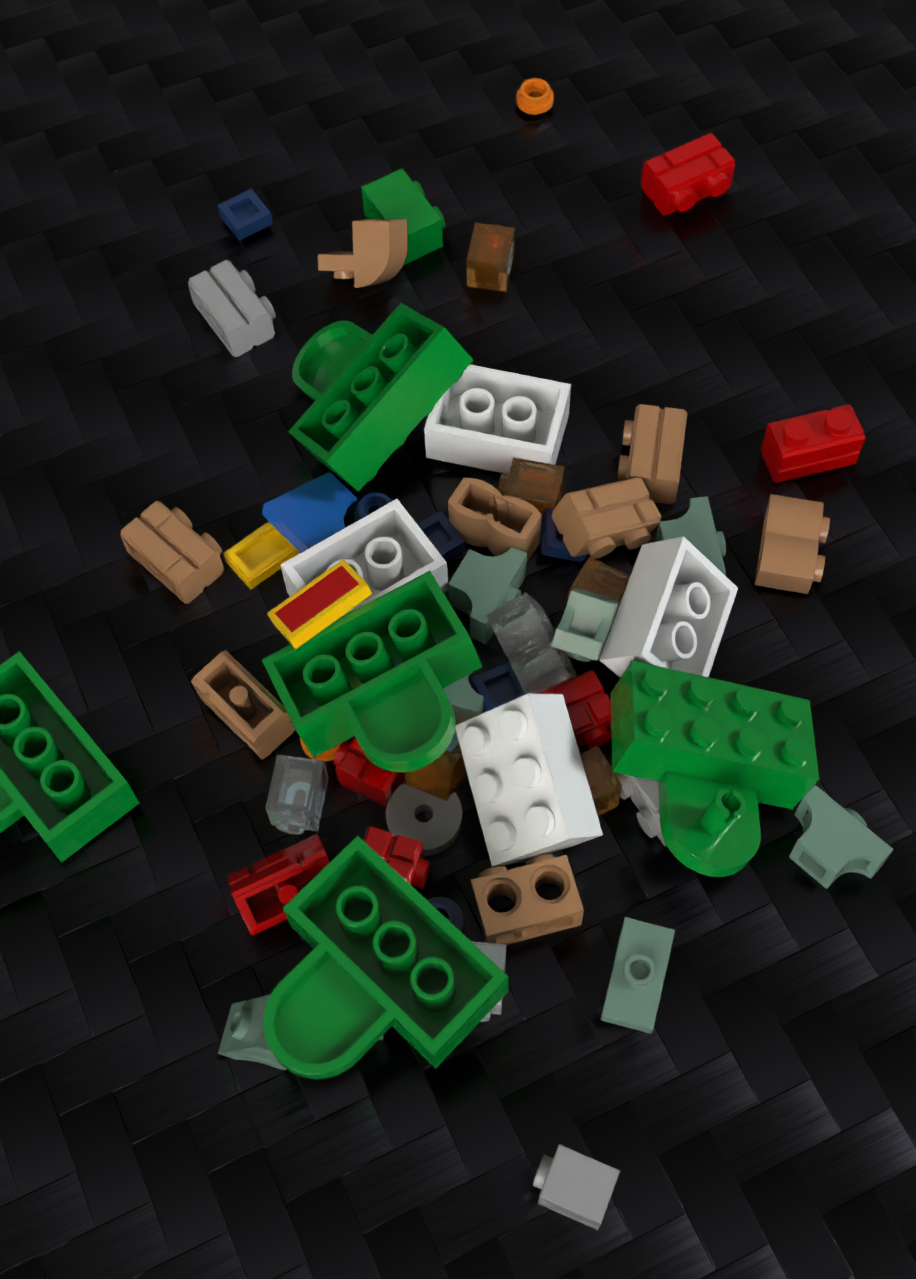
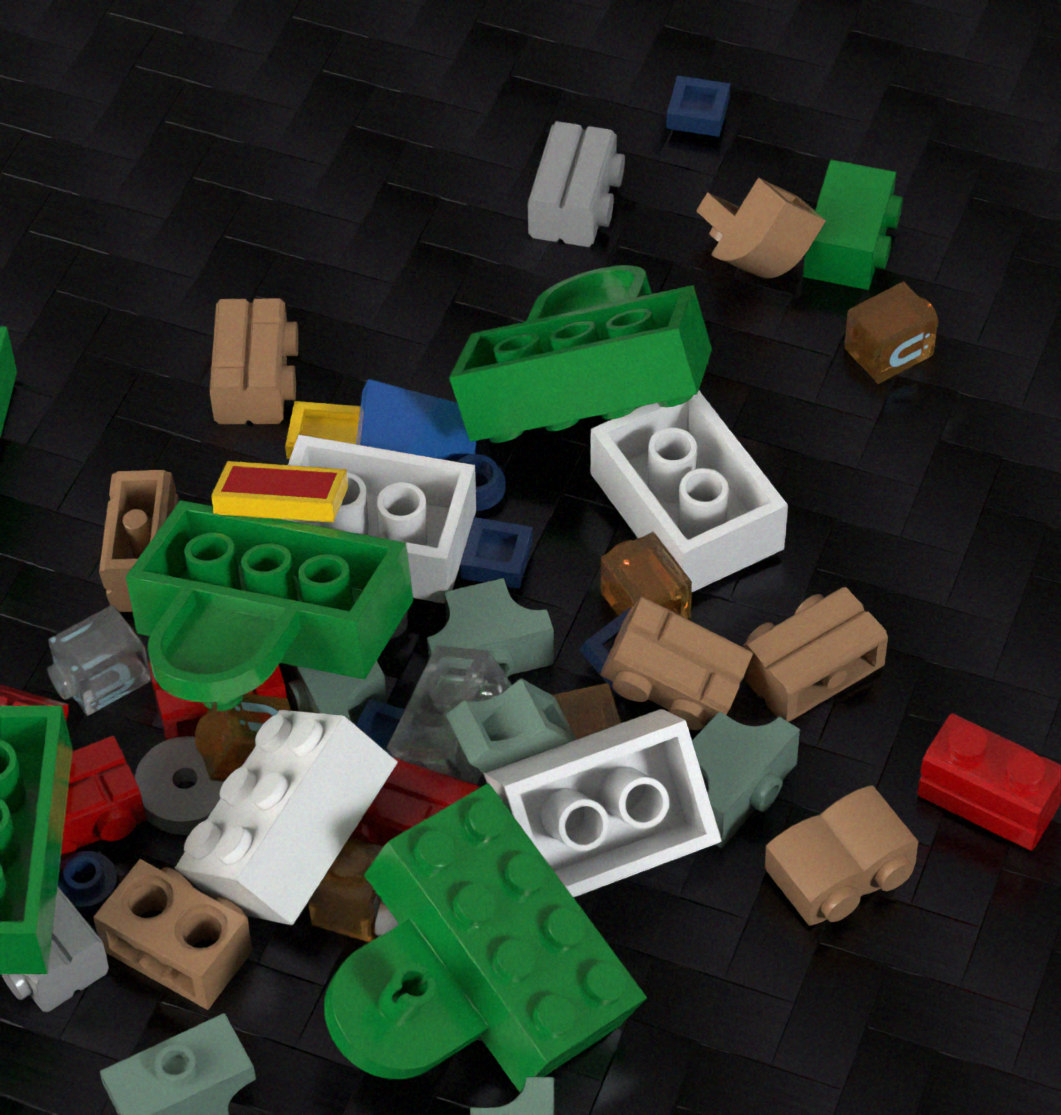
camera: 45 degrees right, 10 degrees down
medium nougat brick [448,478,542,562] -> none

